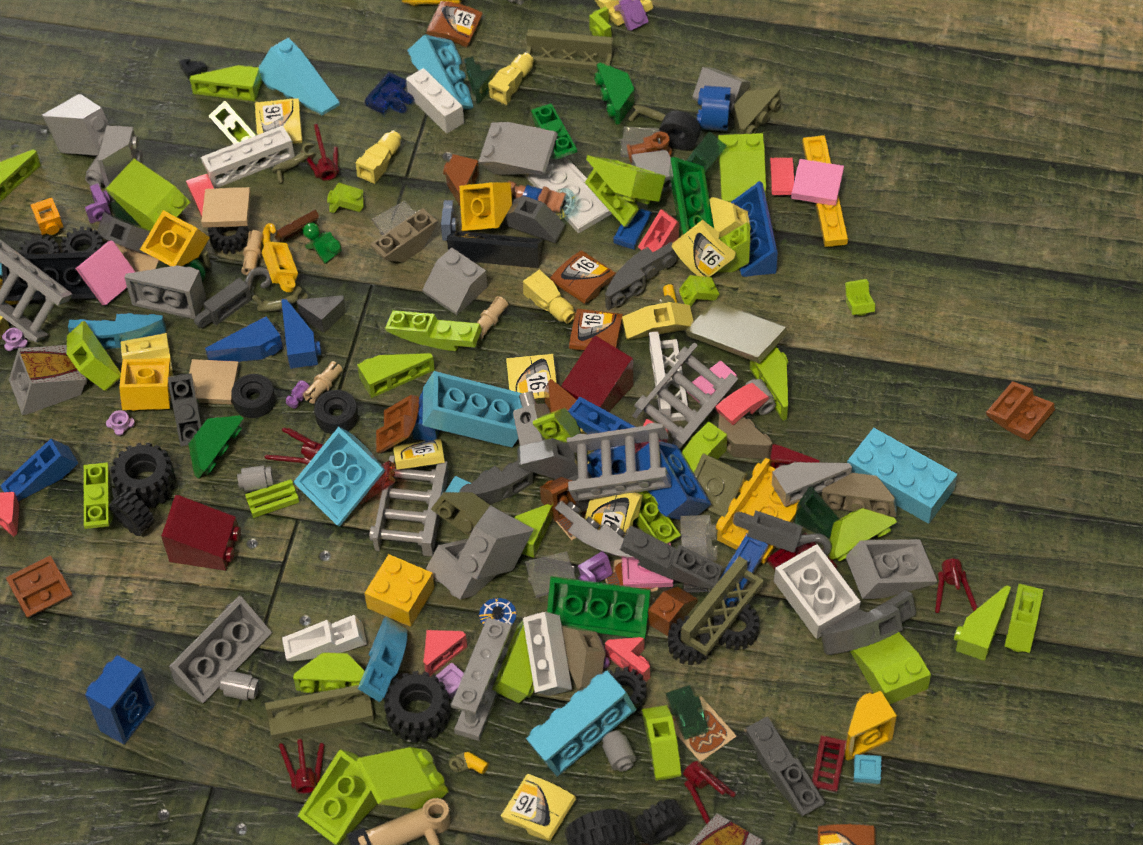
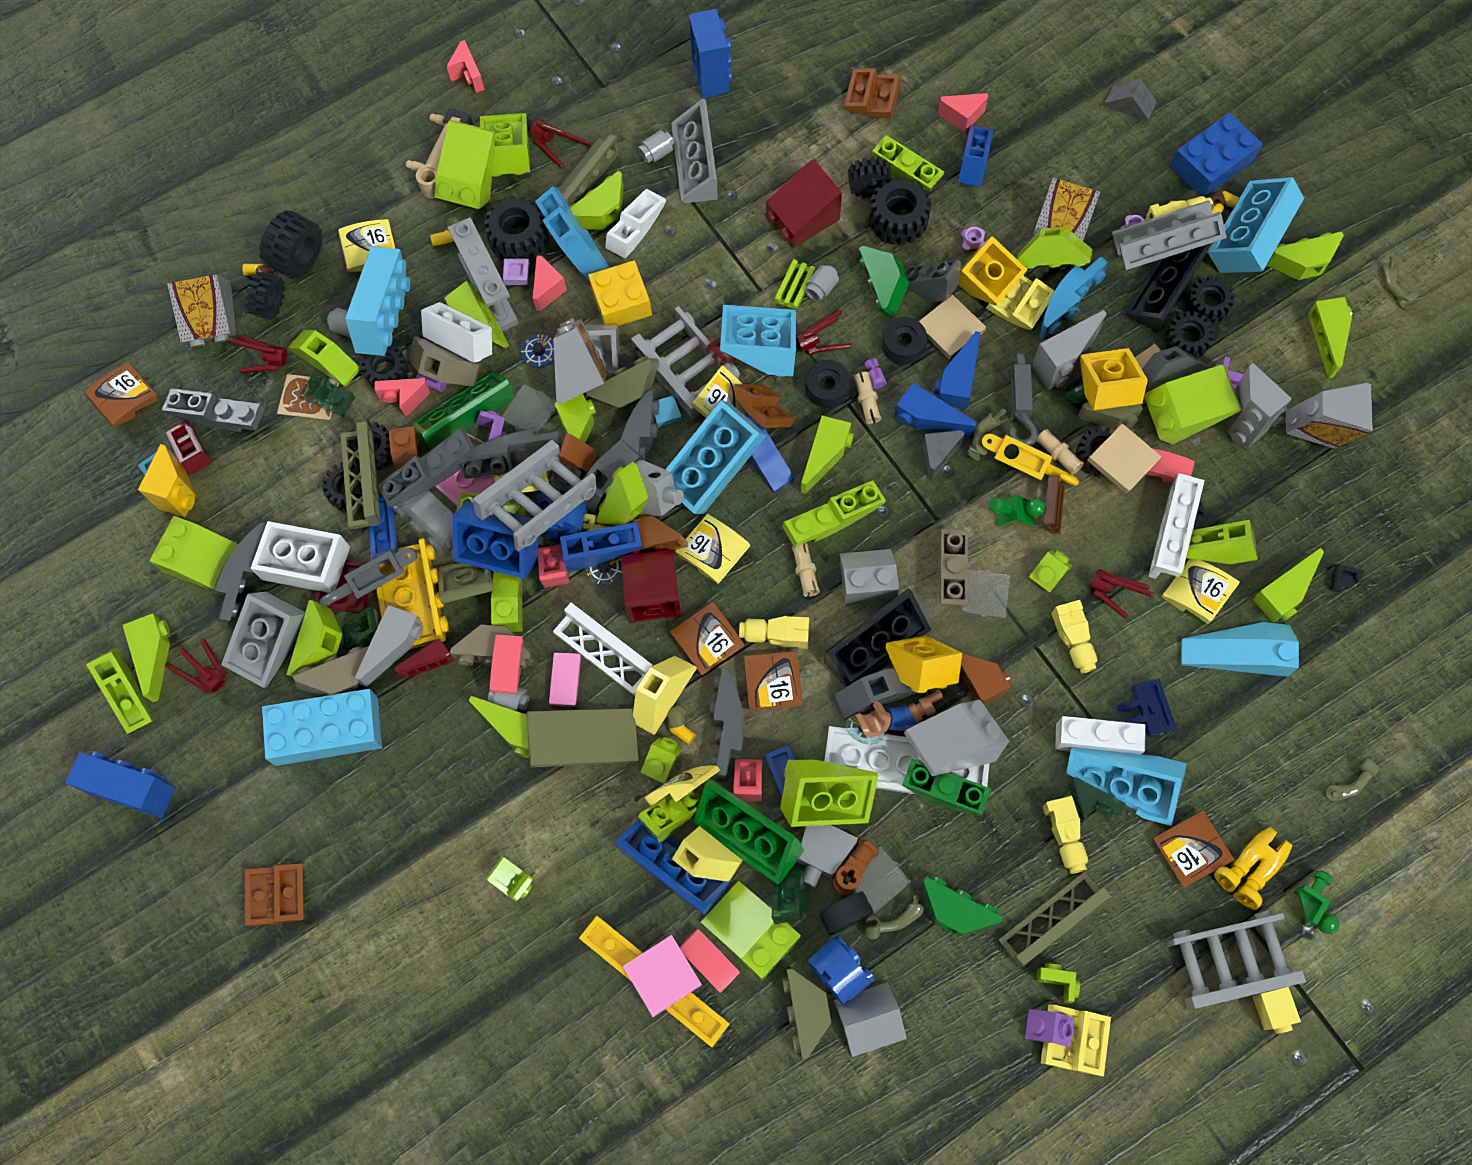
camera: 135 degrees right, 15 degrees up
light orange brick [31,197,64,235] -> none
bright pink tile [75,241,135,305] -> none
olive piece [272,143,316,184] -> none
sand blue plate [441,200,457,241] -> none
light grey fence [632,343,738,449] -> none
none -> blue brick [65,751,175,819]

